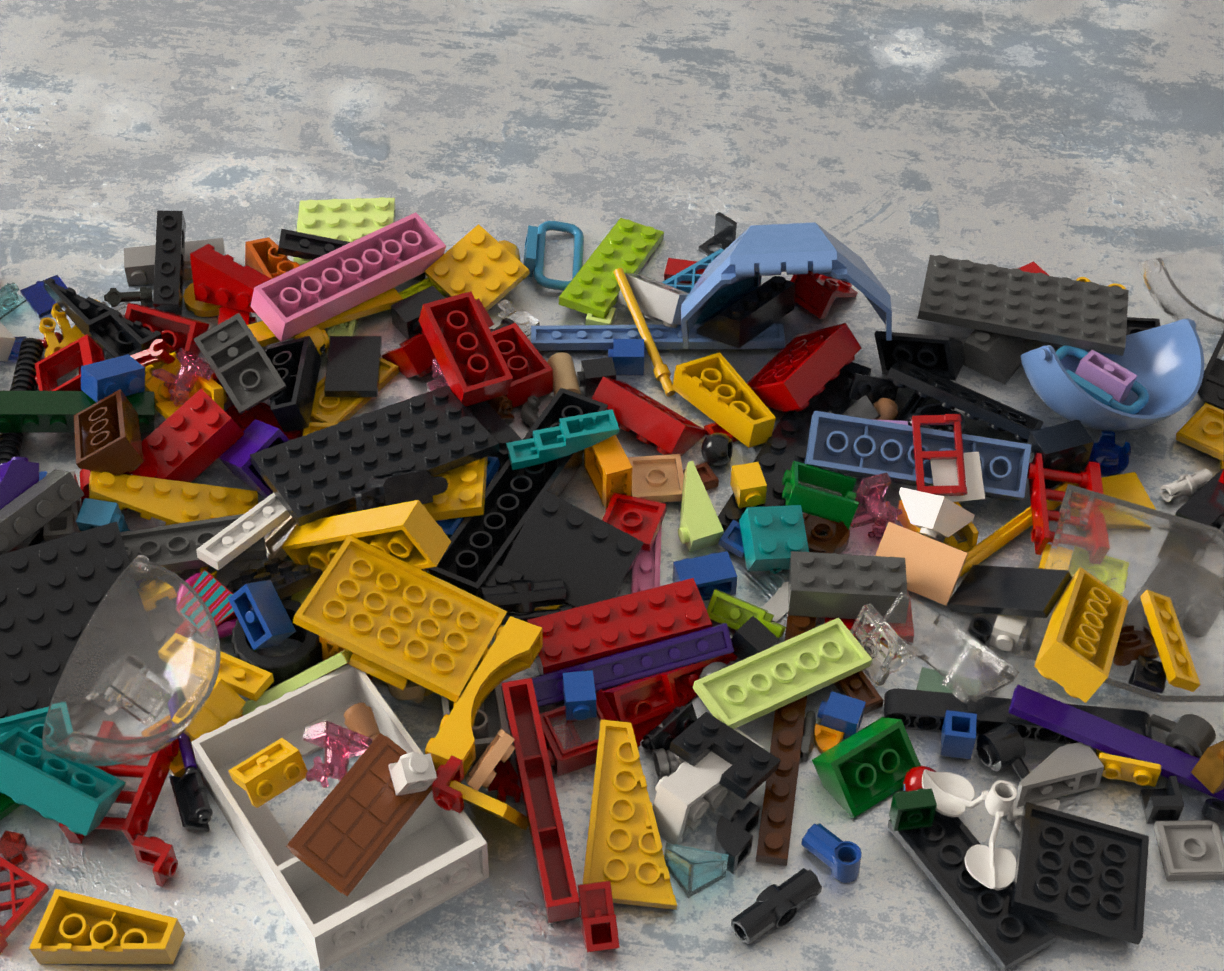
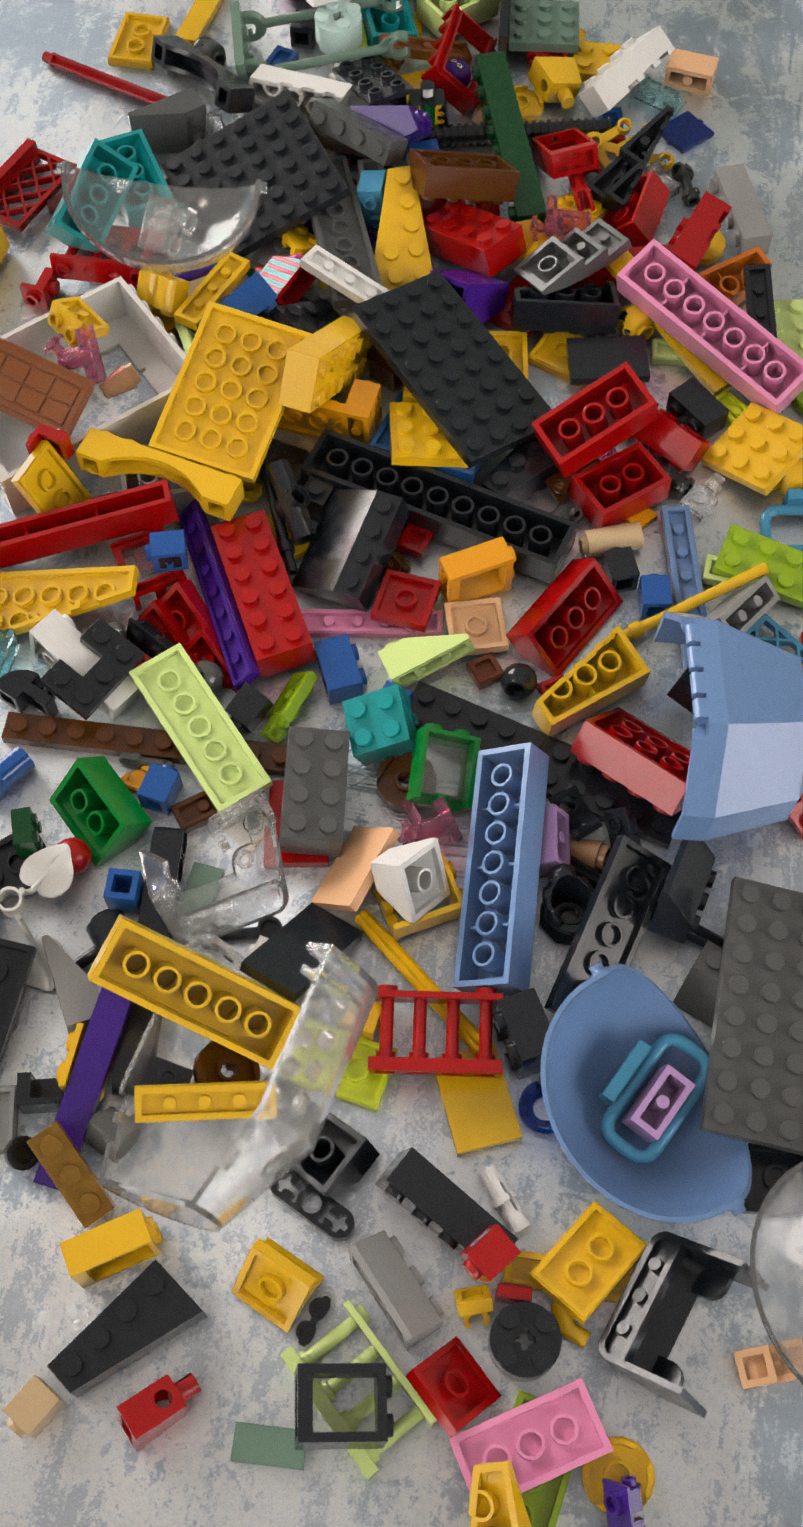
camera: 90 degrees right, 15 degrees up
blue brick [81,354,145,402] -> none
black brick [153,211,186,315] -> none
black hinge [355,468,449,511] -> none
white brick [388,752,437,796] -> none
light nougat plate [465,729,515,791] -> none
teal slope [506,409,619,470] -> none
yellow brick [730,462,767,508] -> none
red window [912,414,968,496] -> none
white sticker [930,452,985,502] -> none

